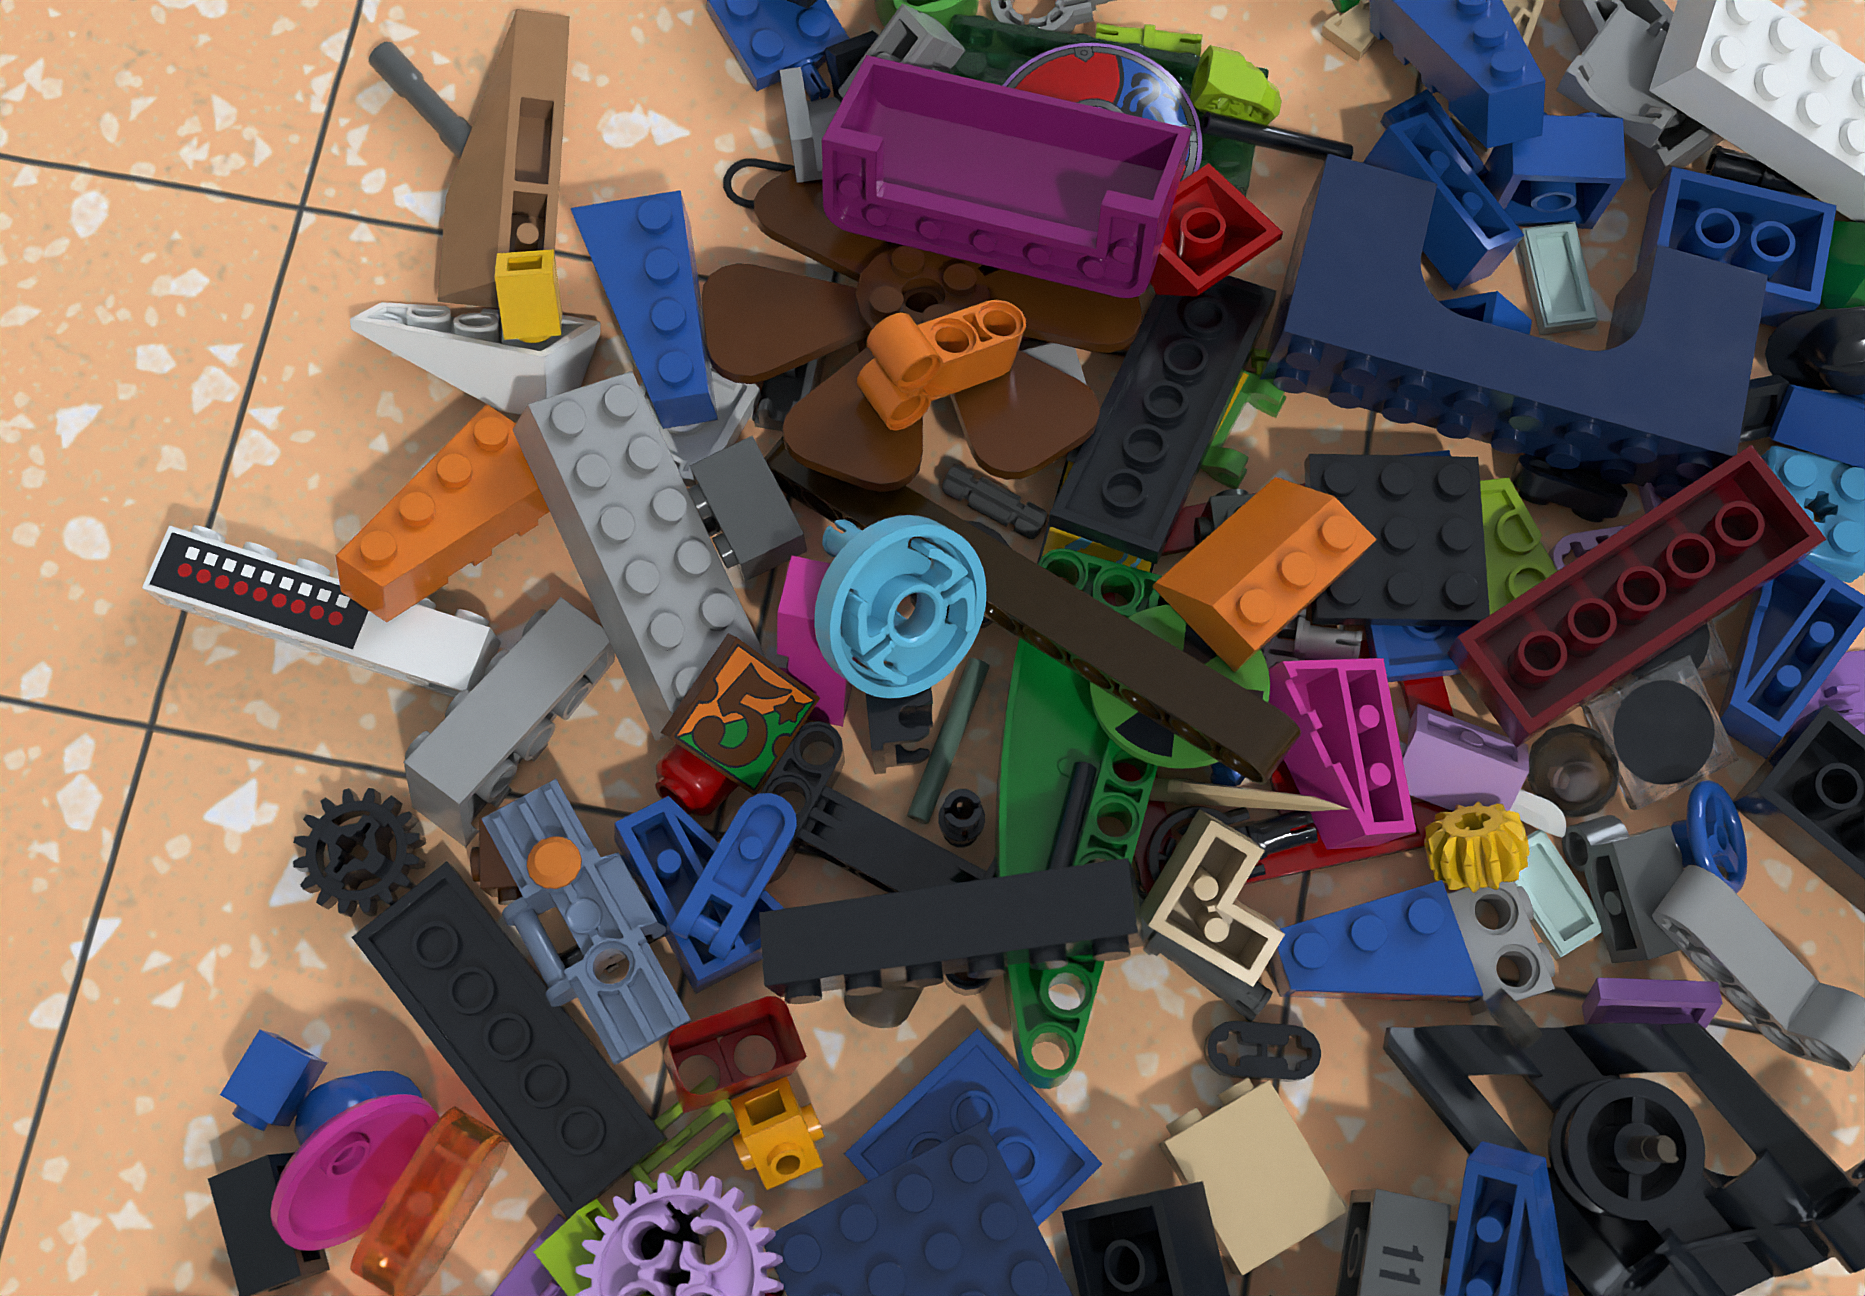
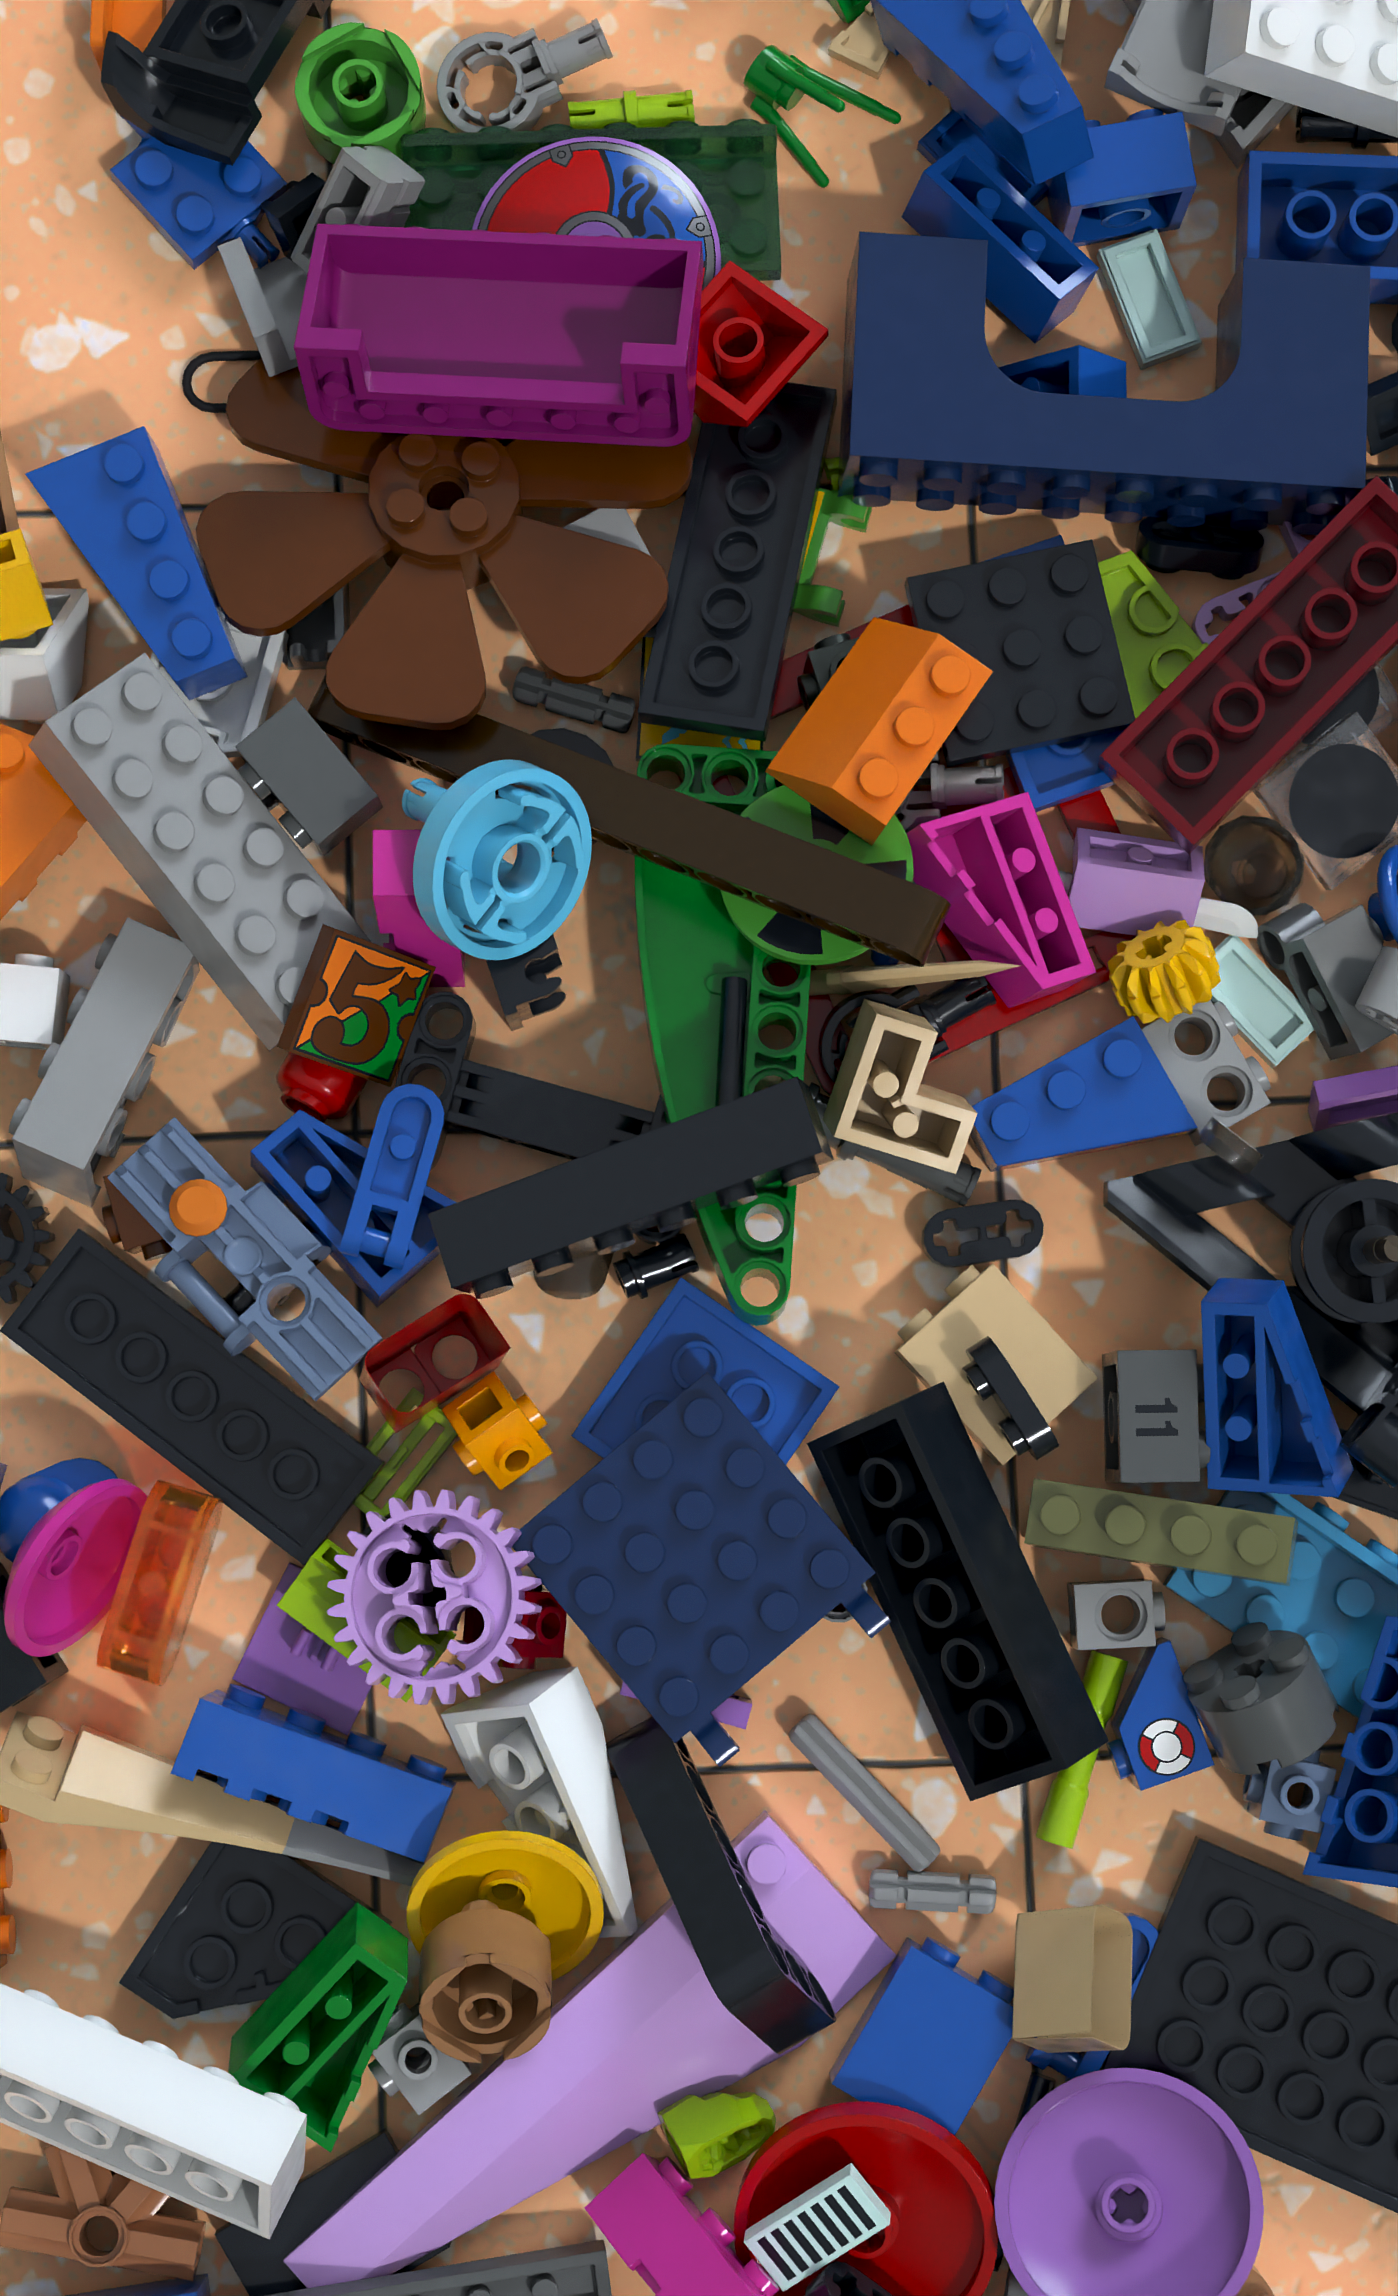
camera: 15 degrees left, 10 degrees up
orange piece [857,300,1026,431] -> none
sand green bar [907,658,990,824] -> none
black pin [938,789,985,848] -> none
lime rock [1190,45,1282,125] -> none
black piece [1200,112,1353,161] -> none
none -> black pin [613,1233,699,1299]
none -> green plant [743,45,901,188]
none -> black plate [962,1336,1059,1460]

